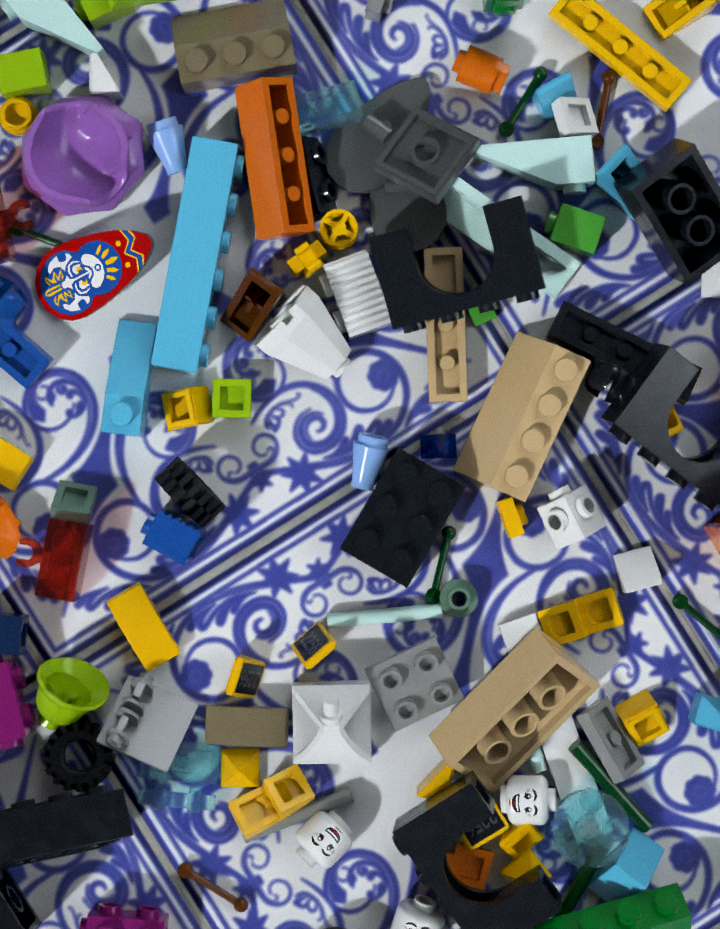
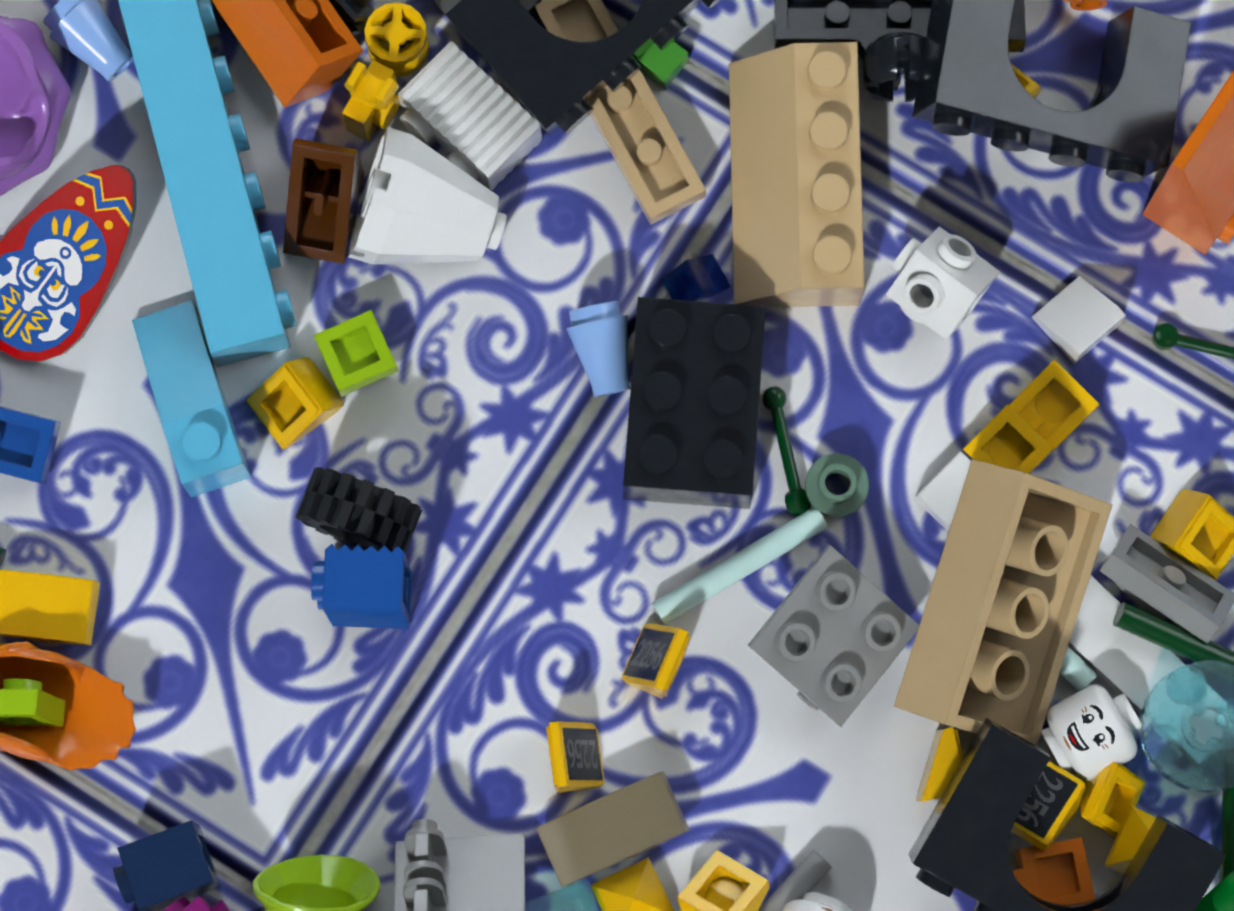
camera: 25 degrees left, 10 degrees down
clear red brick [15,518,94,602] -> none
sand green plate [51,480,98,524] -> none
yellow slope [106,581,181,672] -> none
white piece [292,680,372,764] -> none
yellow plate [495,497,528,539] -> none

